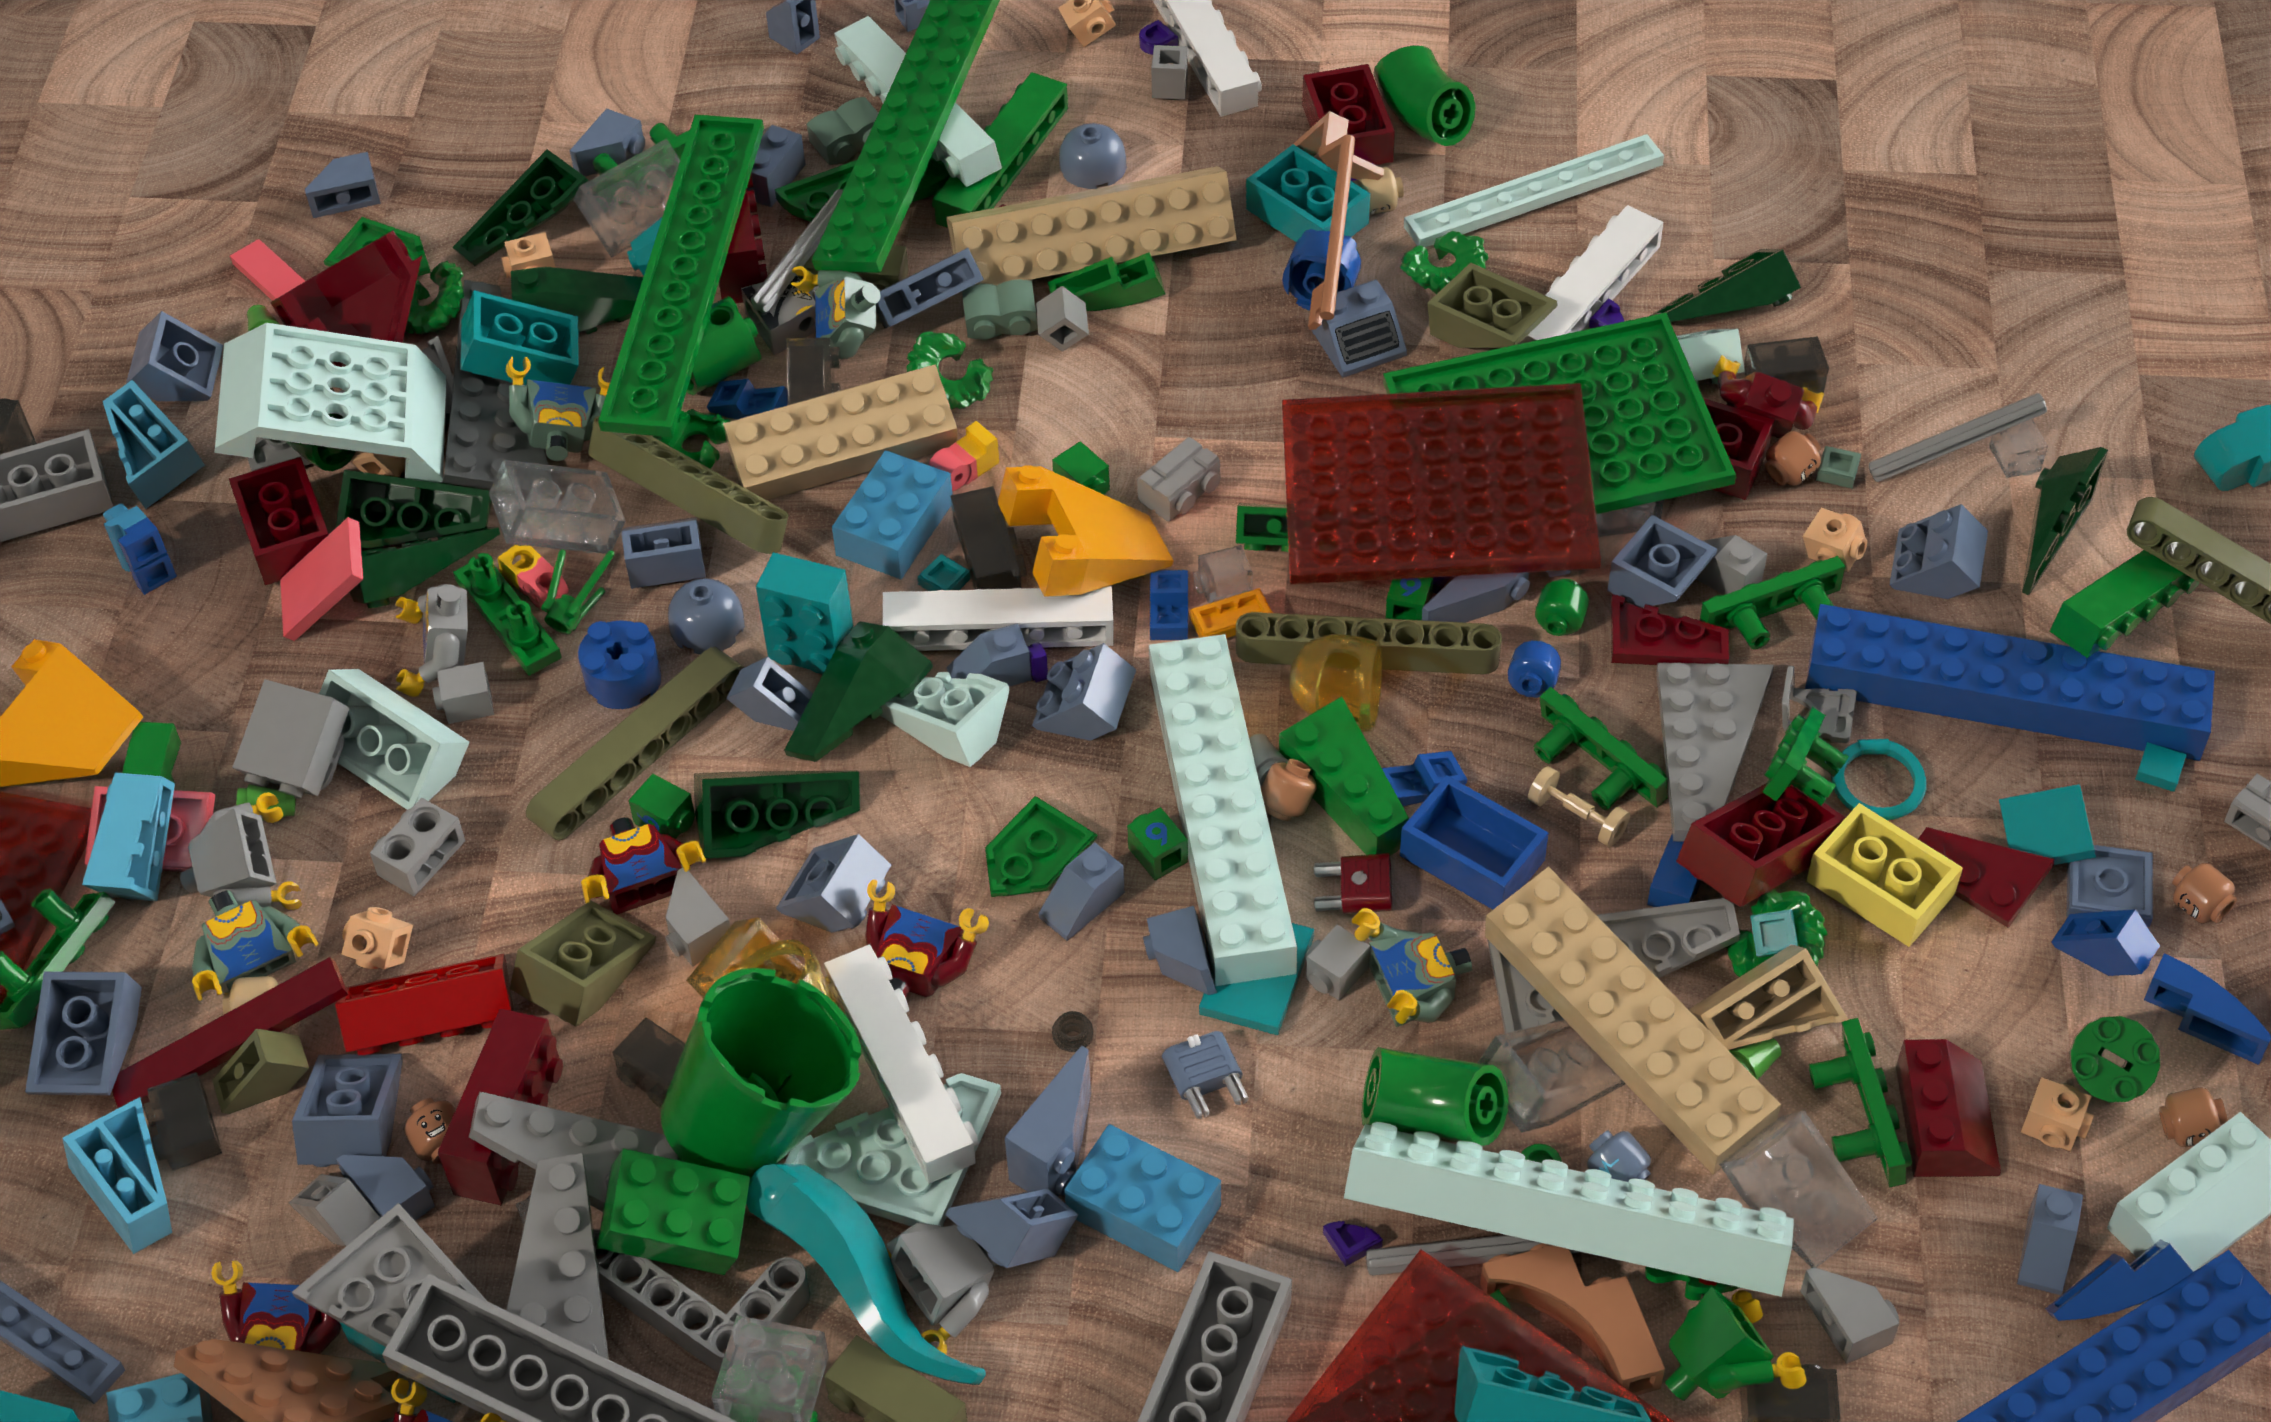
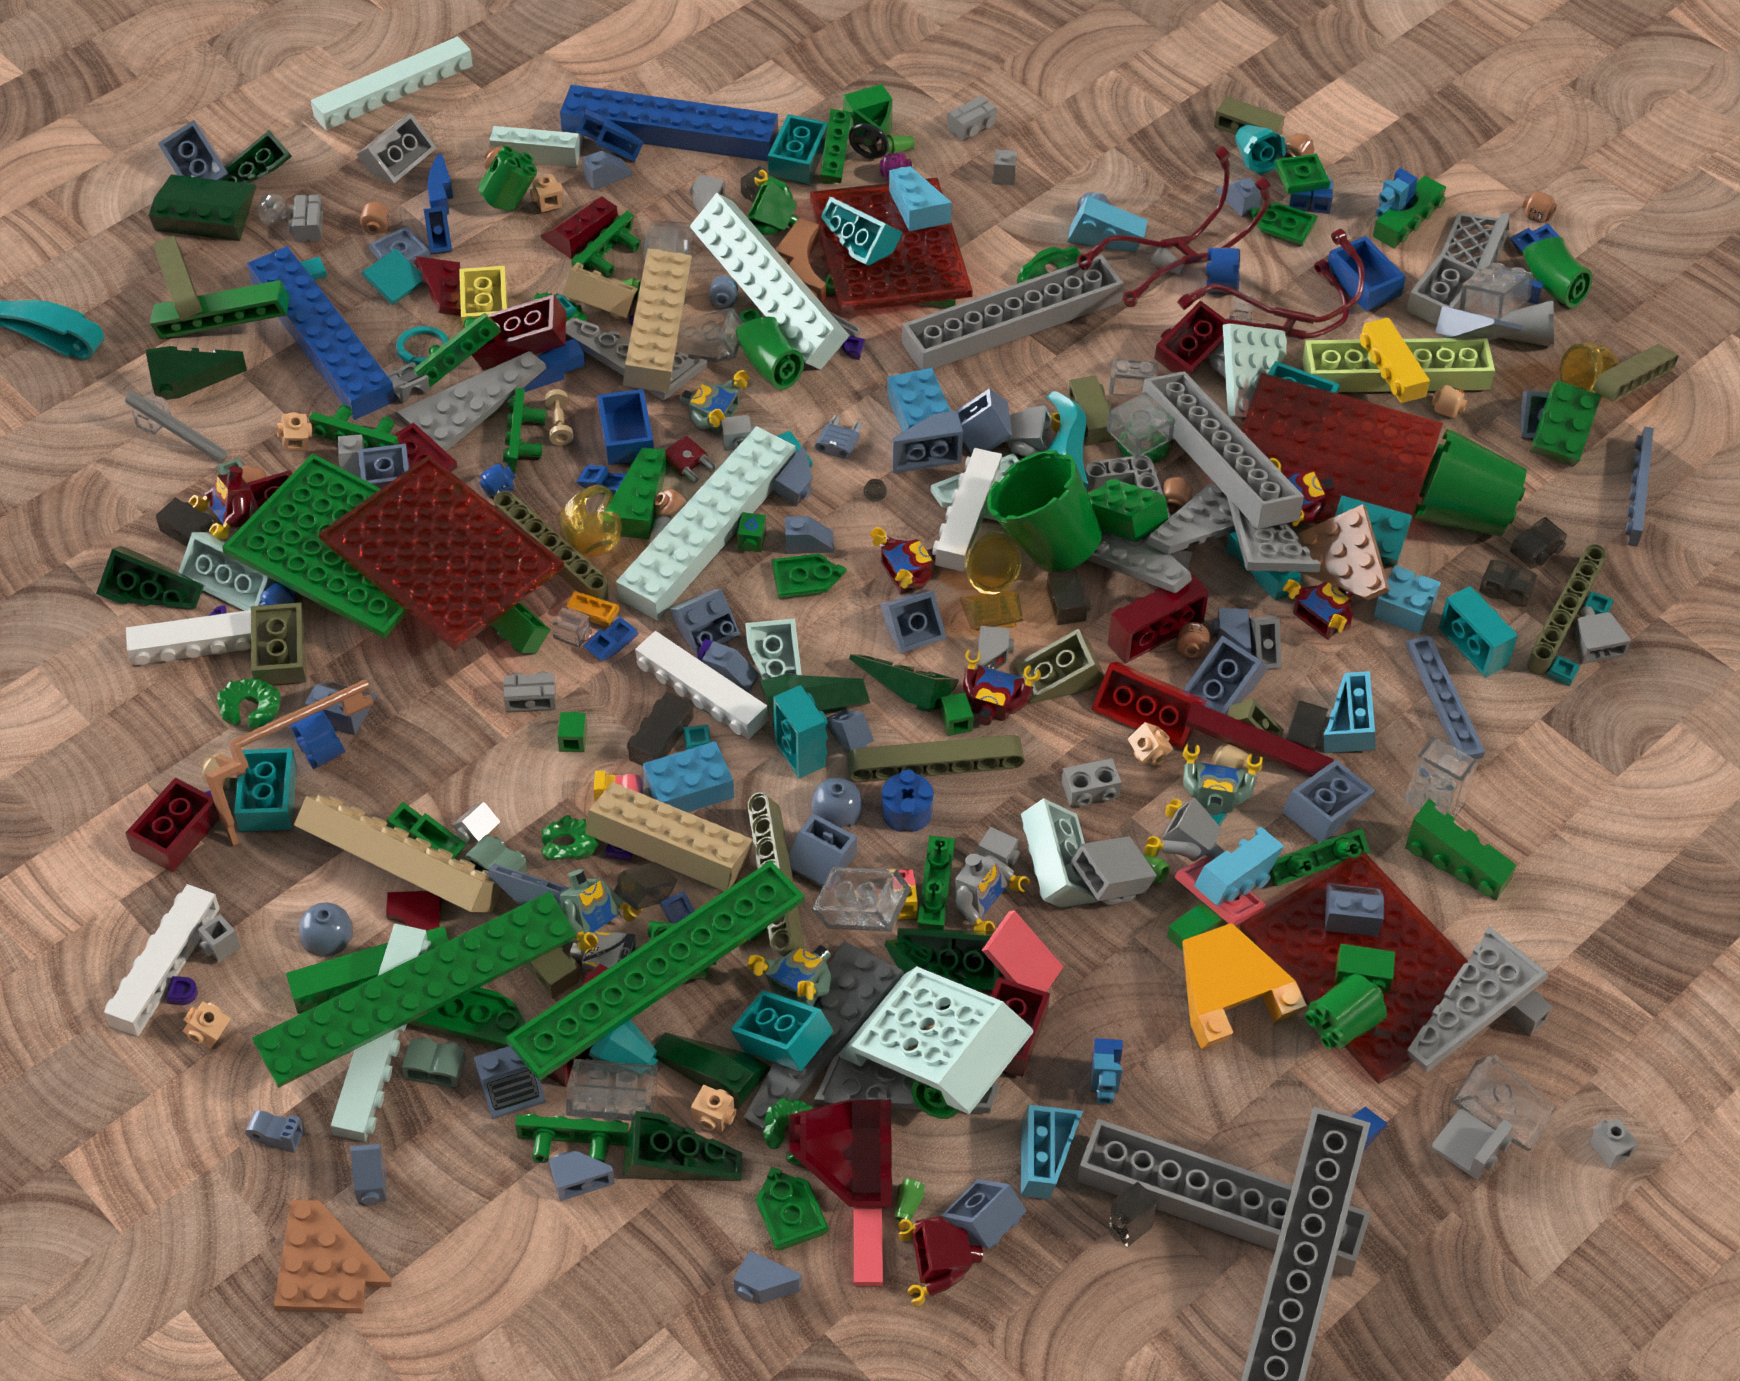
camera: 140 degrees left, 0 degrees up
green plant [541,549,615,634] -> none
light grey axle [751,189,843,313] -> none
light orange wedge [998,465,1174,597] -> none
green brick [1373,45,1476,146] -> none
light aqua plate [1404,134,1664,247] -> none
sand blue slope [1889,504,1988,599] -> none
none -> dark red torso [898,1216,983,1307]
none -> nougat head [1162,477,1193,513]

